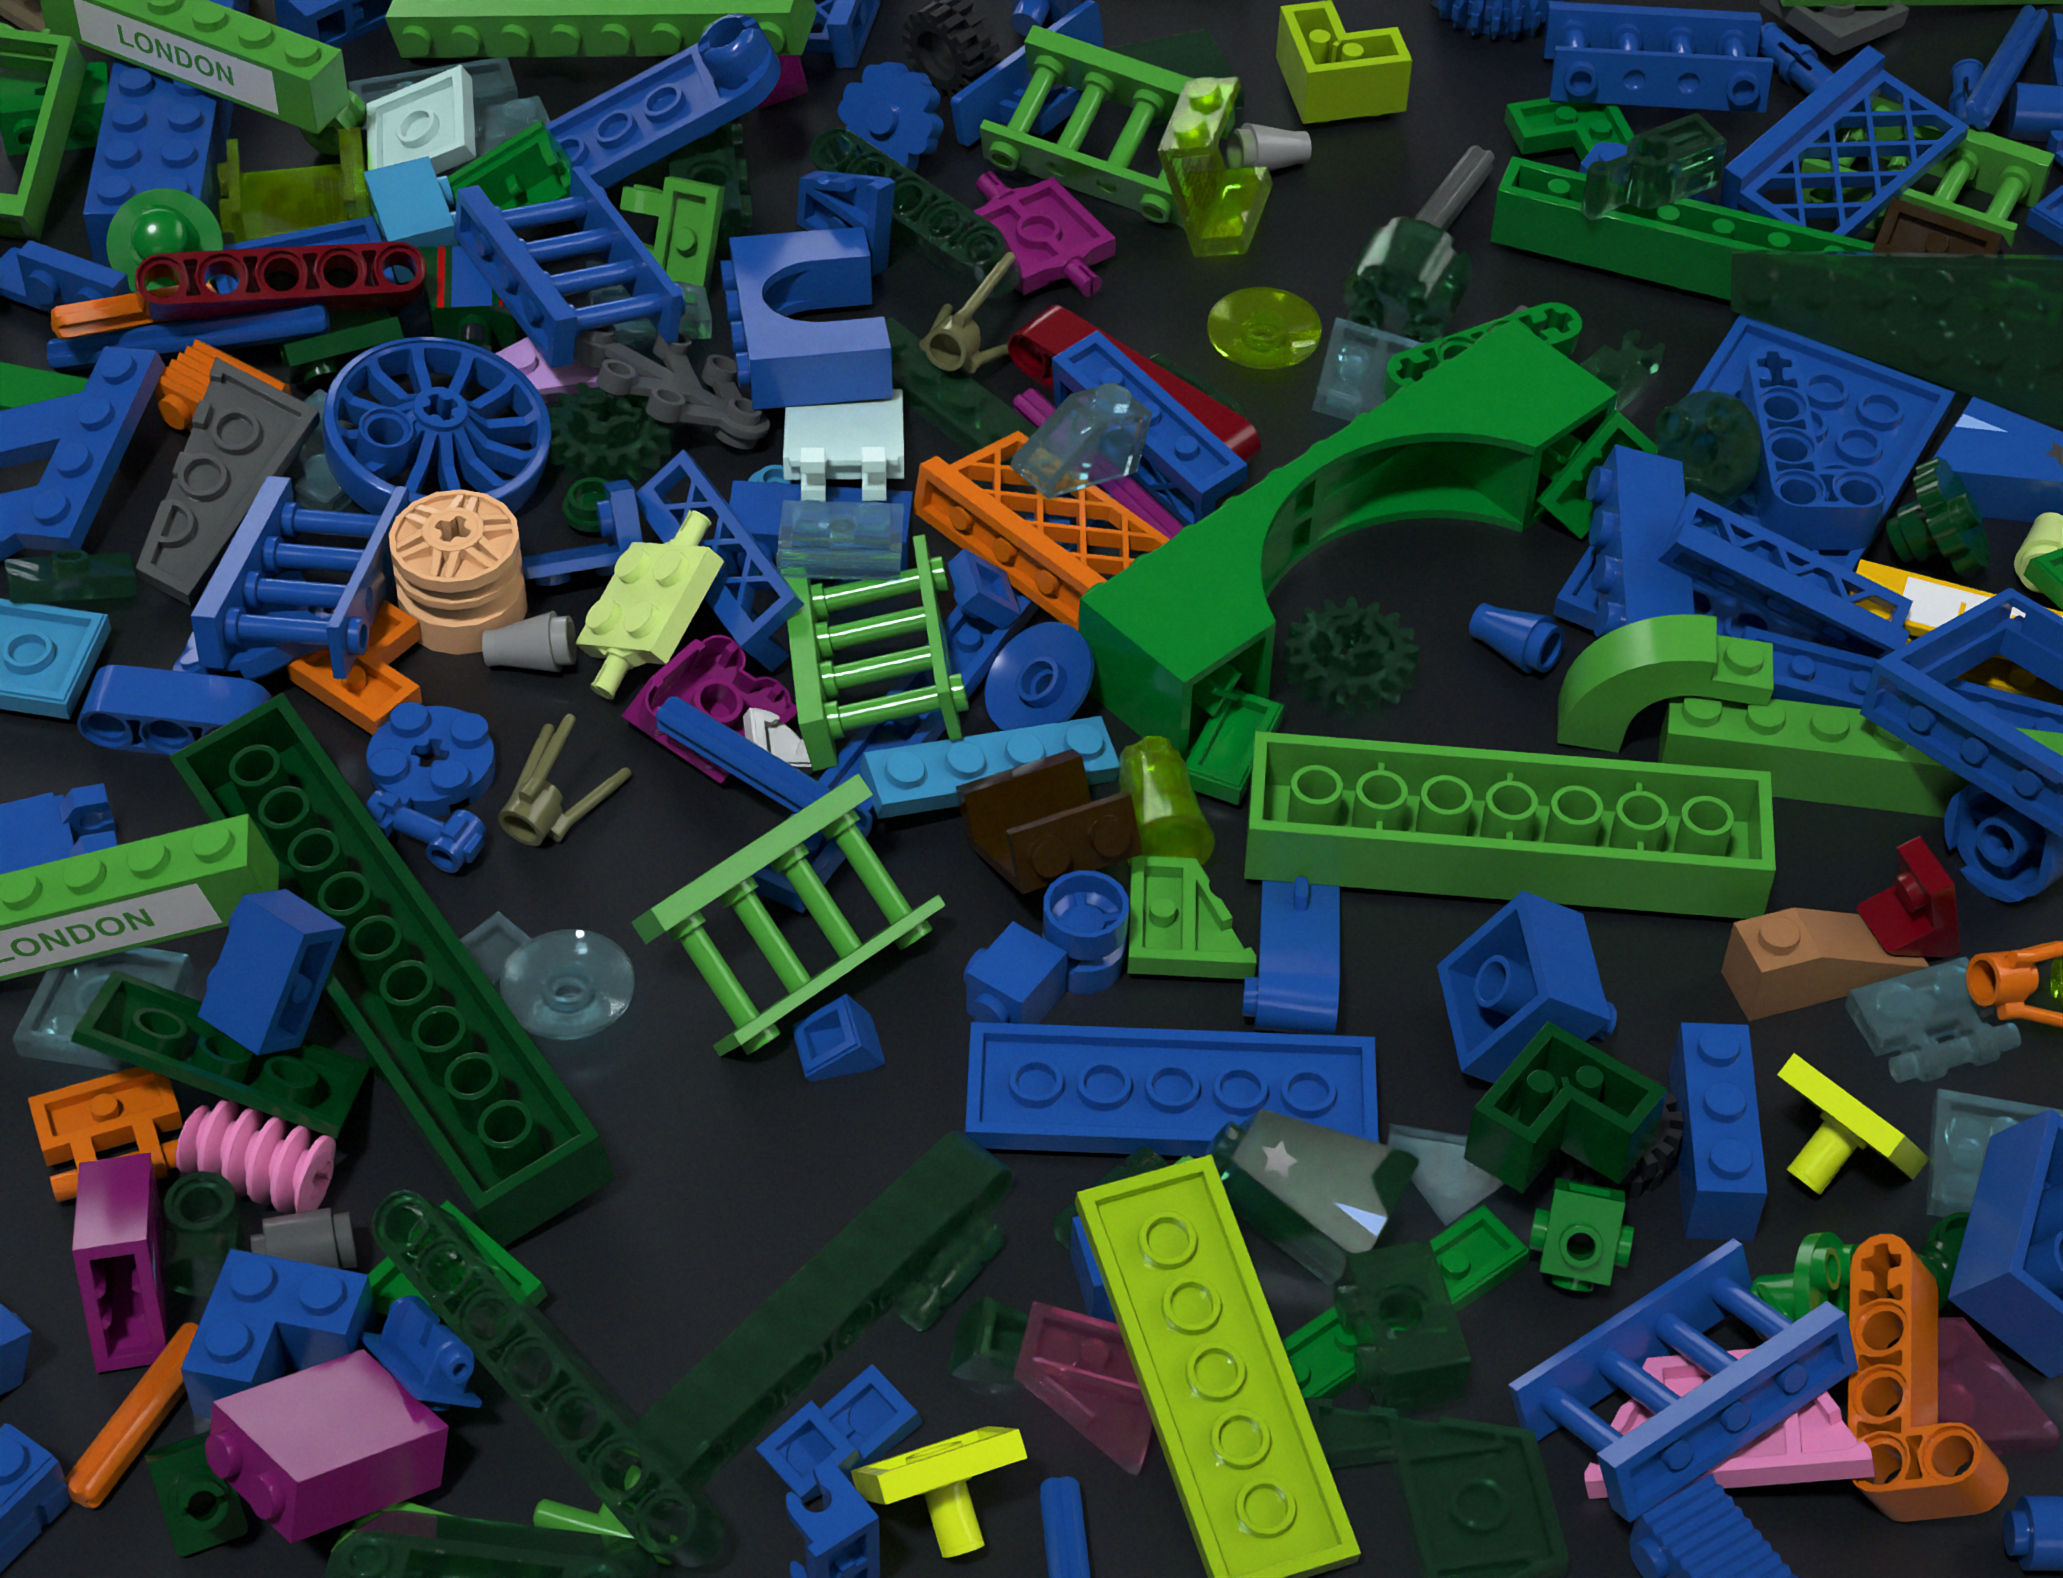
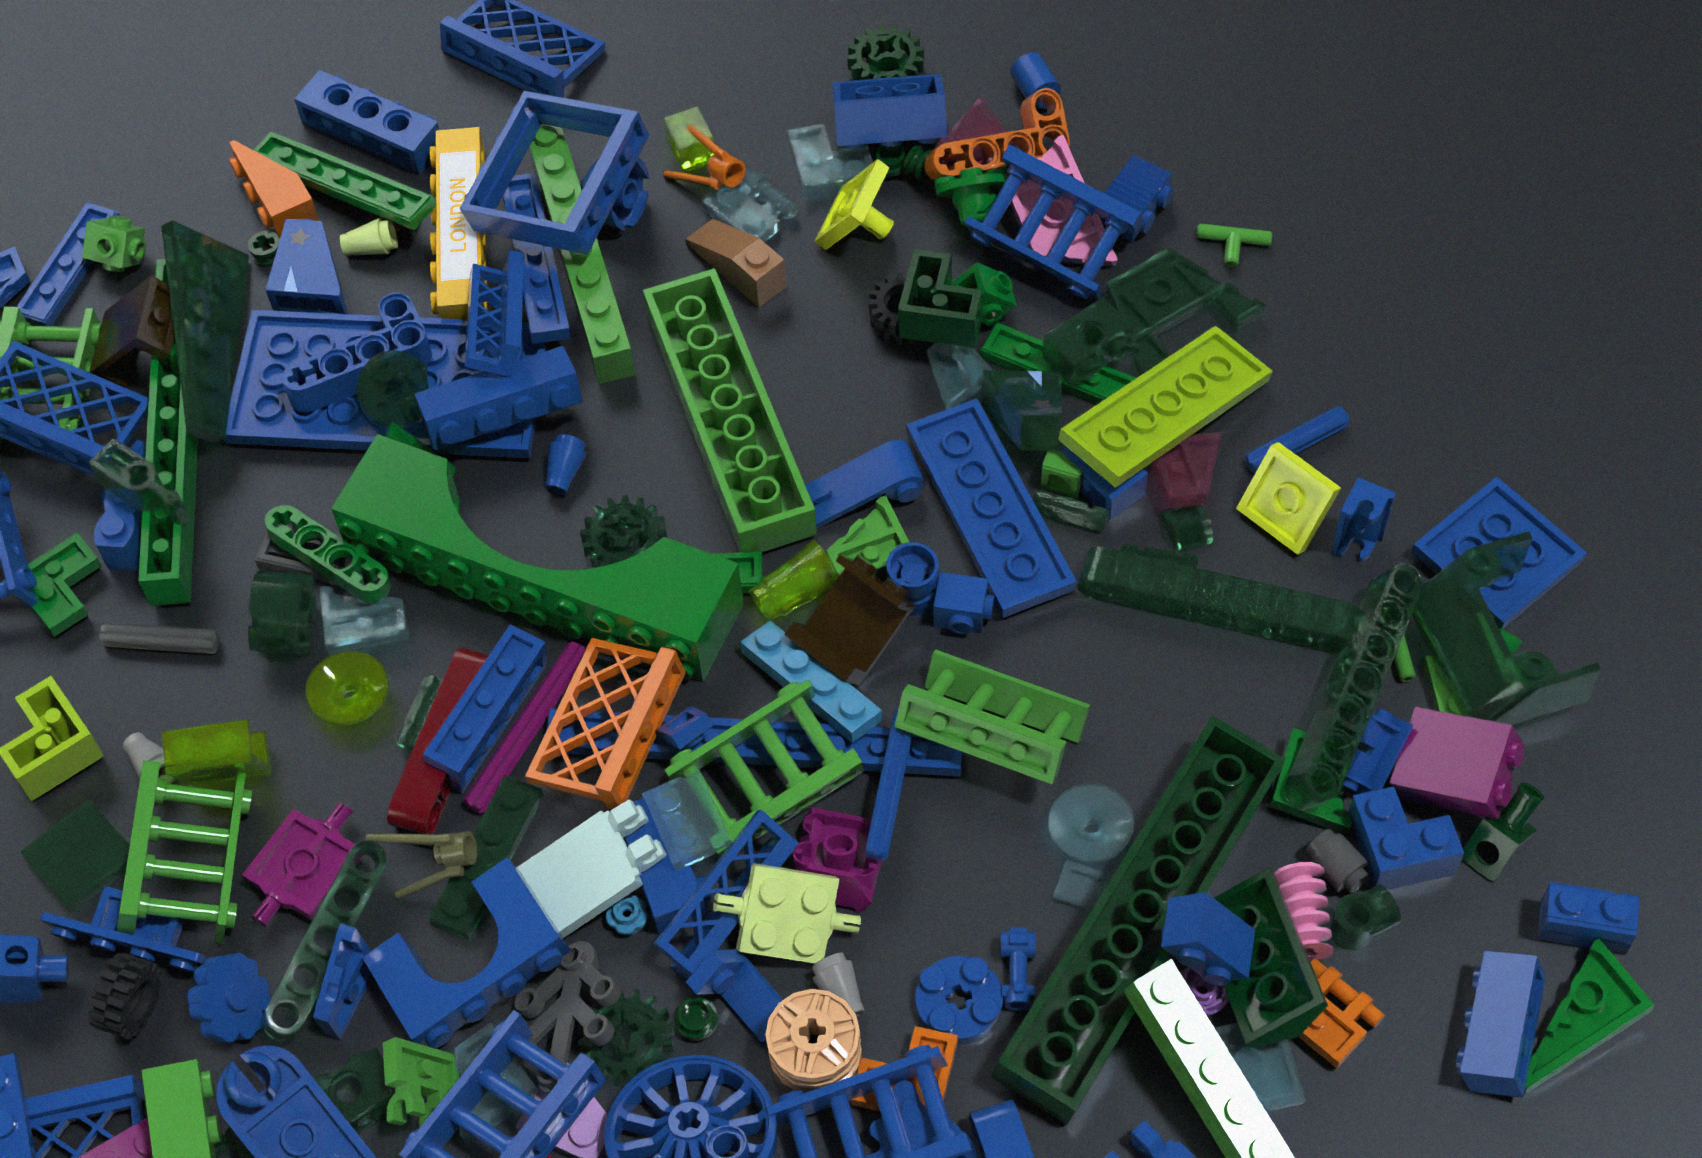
camera: 110 degrees left, 10 degrees up
orange axle [63,1322,199,1509] -> none
magenta slope [72,1152,169,1373] -> none
olive plant [498,714,632,846] -> none
white tile [743,708,813,775] -> none
blue slope [756,1364,923,1503] -> none
blue slope [791,994,885,1082] -> none
blue dish [984,622,1094,731] -> none
clear light blue slope [1010,382,1153,499] -> none
blue brick [1437,890,1617,1084] -> none
bright green arch [1557,614,1774,753] -> none
clear green plate [1579,329,1665,412] -> none
blue brick [1669,1022,1768,1241] -> none
dark red slope [1857,836,1961,958] -> none
dark green plant [1886,456,1991,578] -> none

